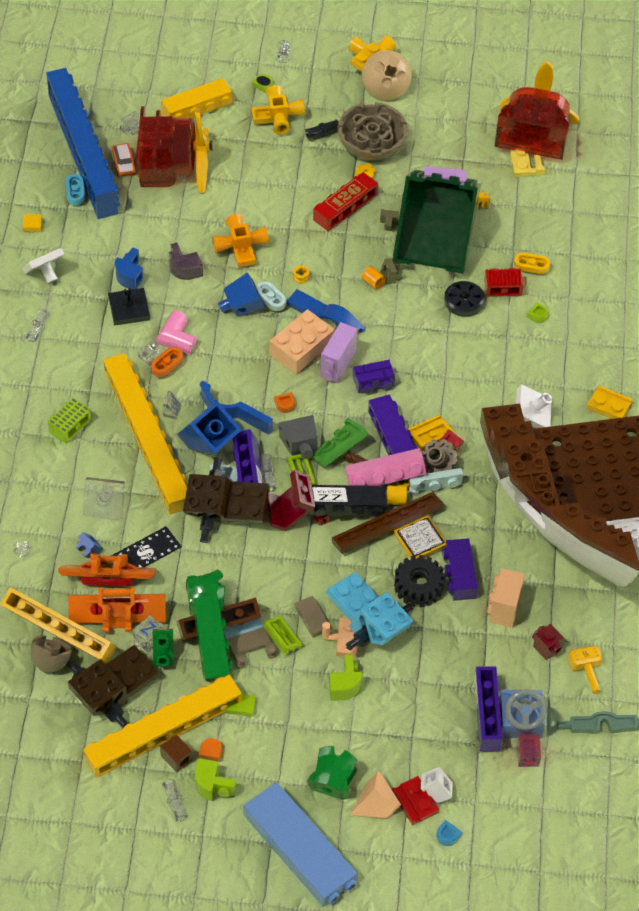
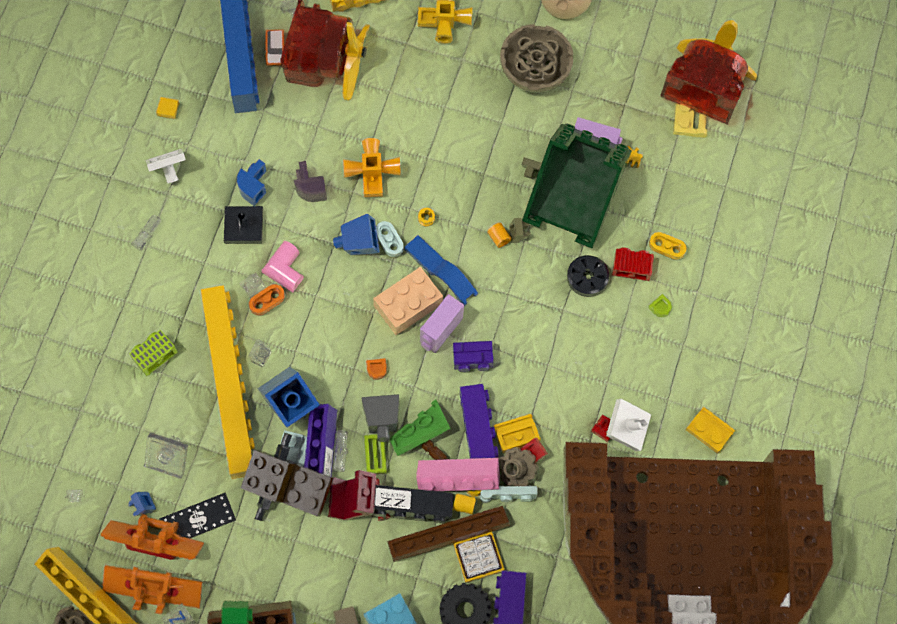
camera: 10 degrees right, 15 degrees up
medium azure plate [66,174,85,205] -> none
green piece [186,569,225,616] -> none
blue piece [200,380,273,435] -> none
black pin [305,119,339,140] -> none
red brick [313,172,378,232] -> none
yellow plant [355,163,376,178] -> none

